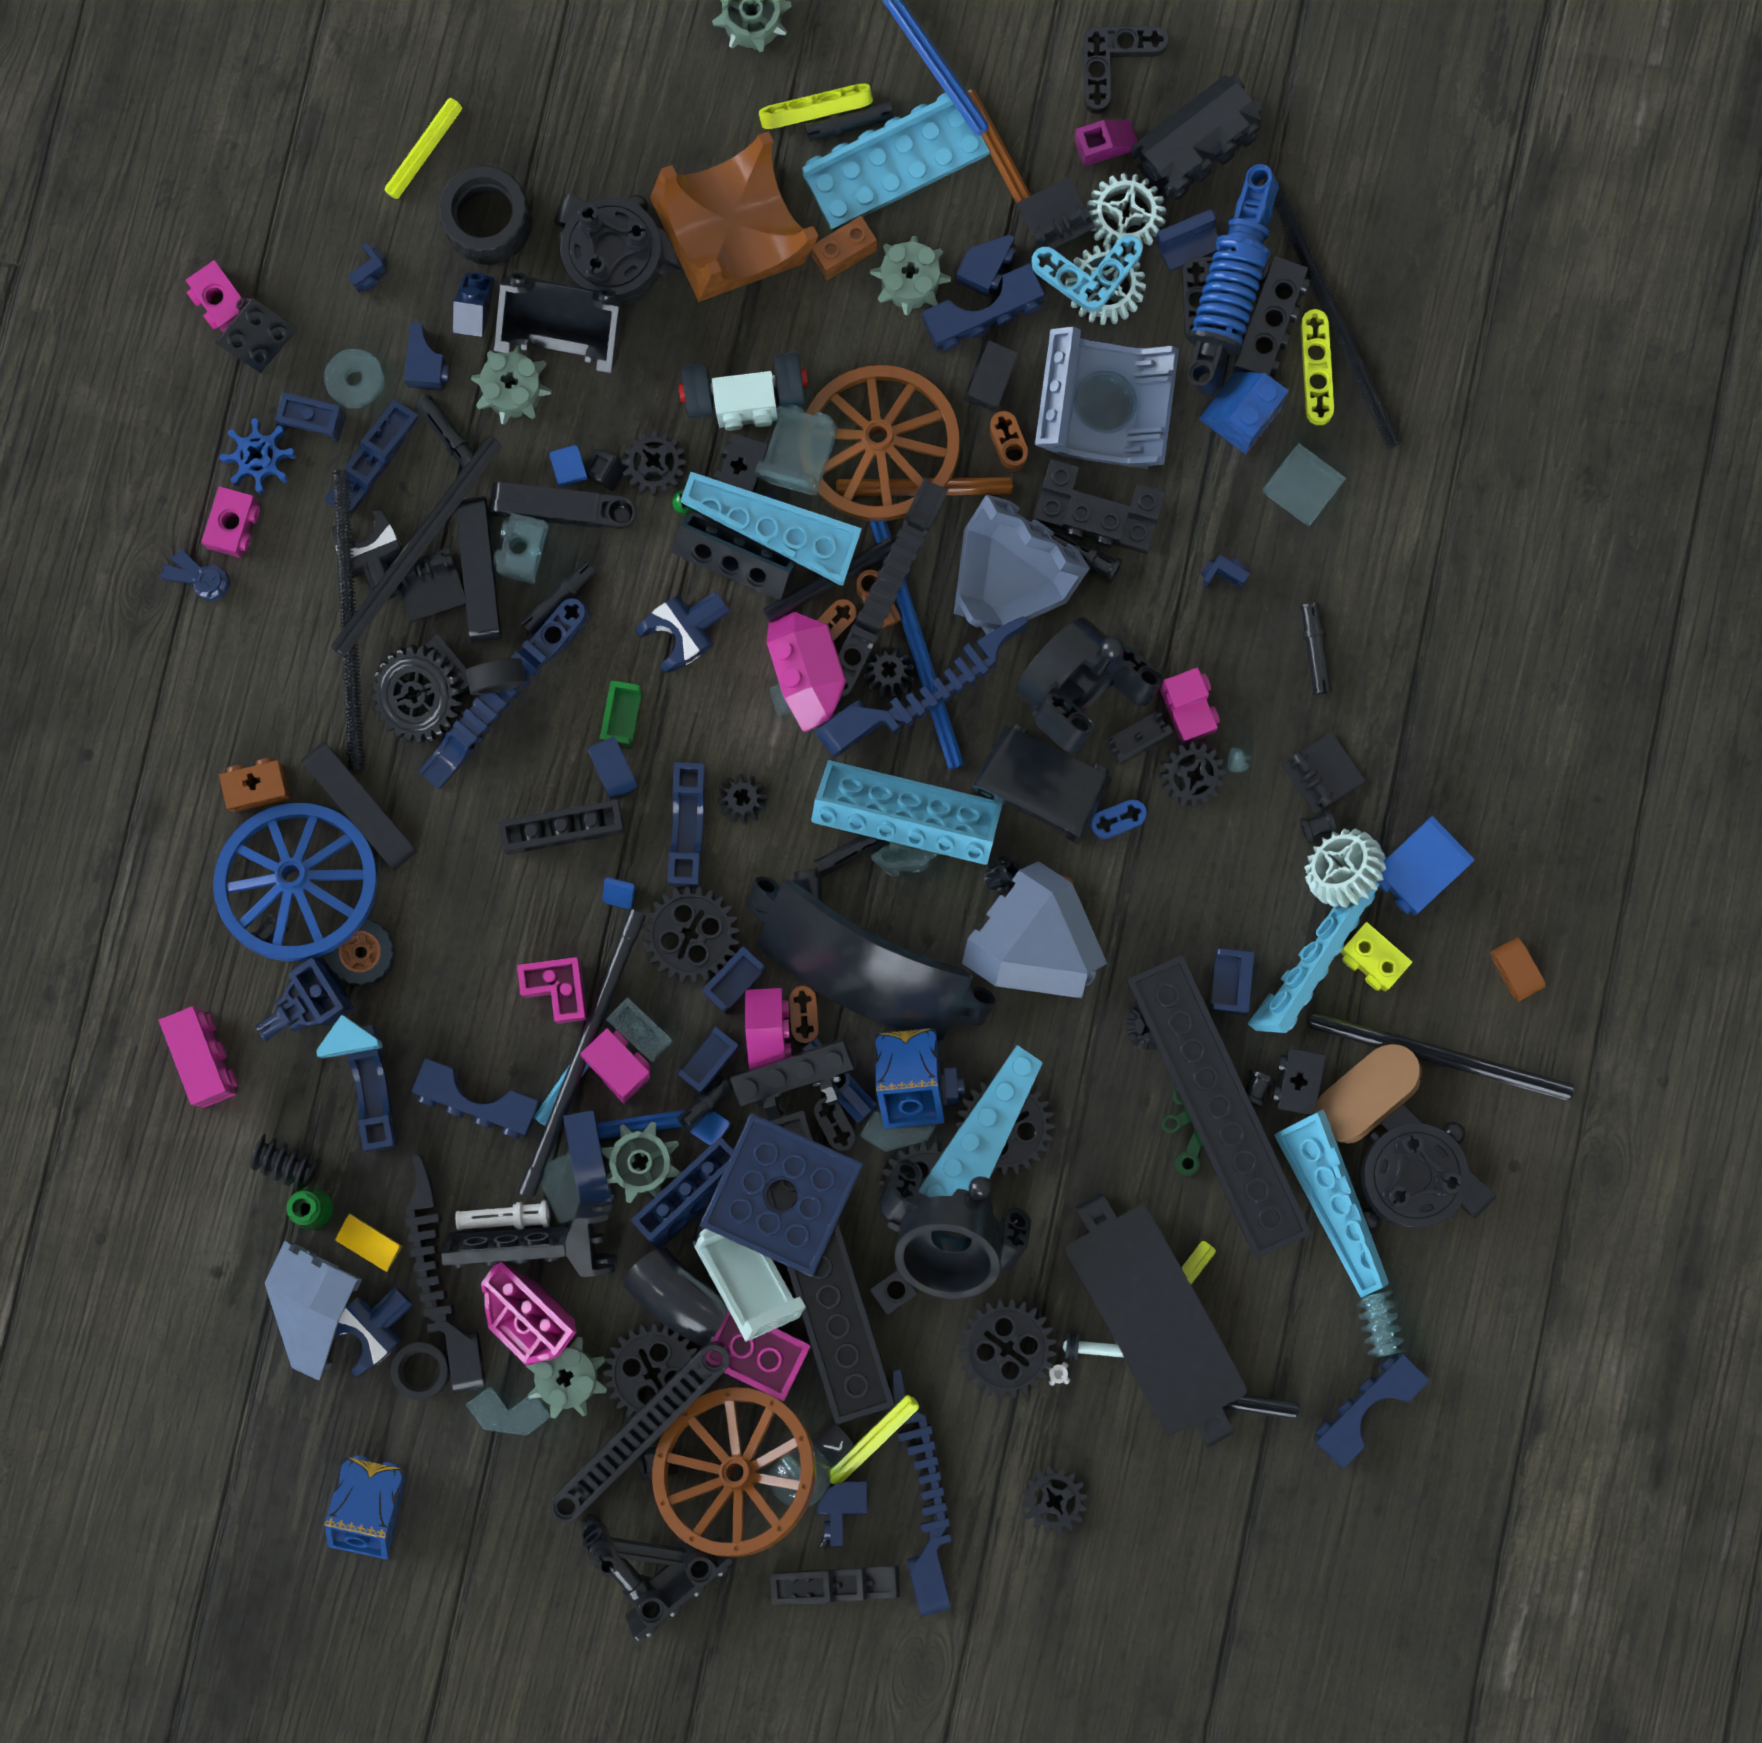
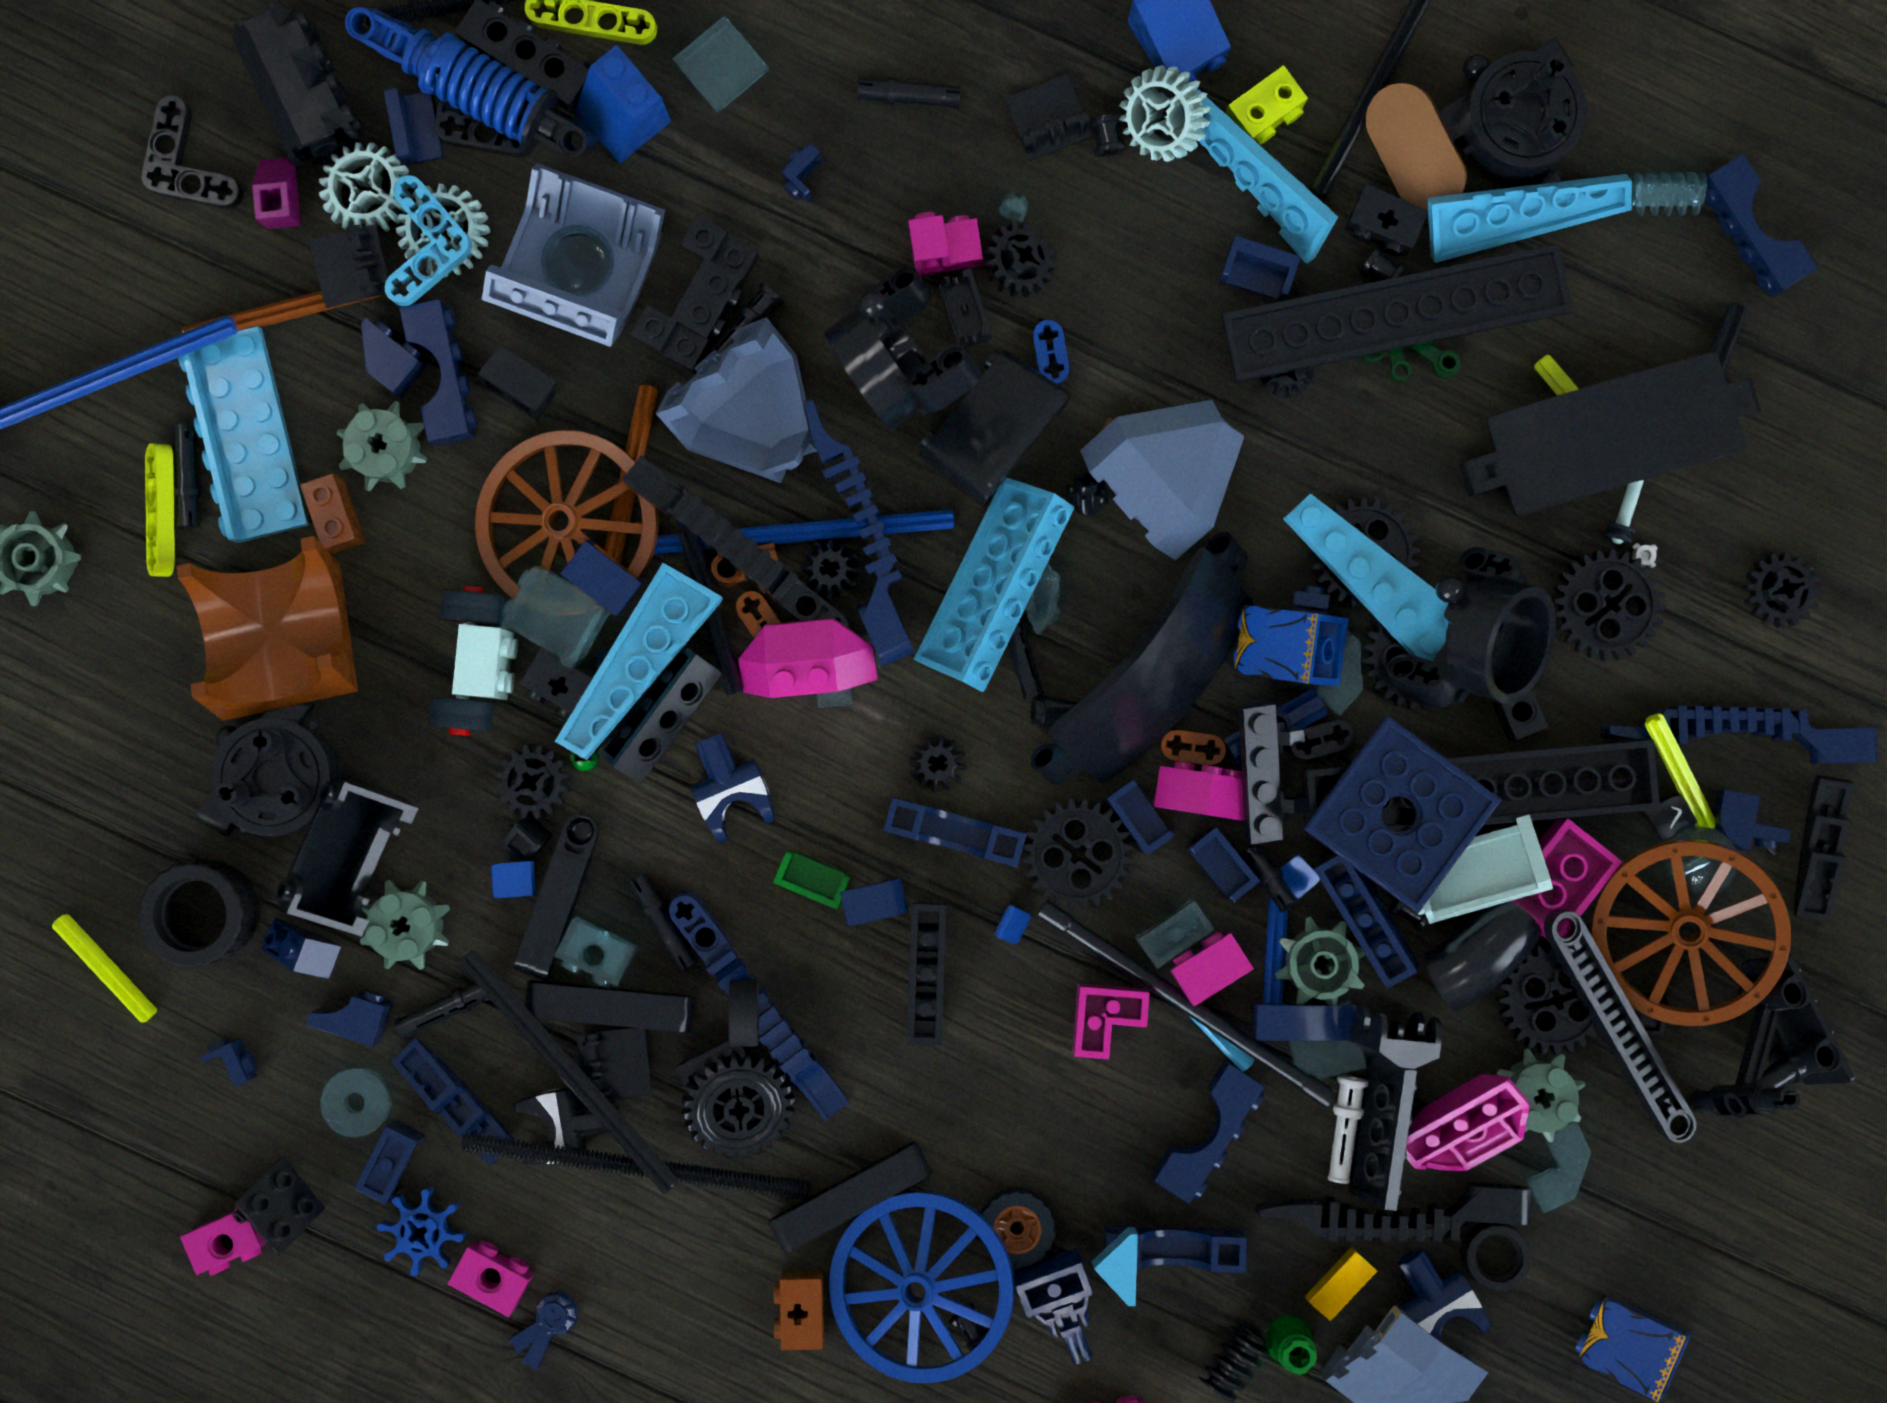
camera: 80 degrees left, 5 degrees up
dark orange beam [990,411,1028,472] -> none
none -> dark blue panel [560,539,646,616]

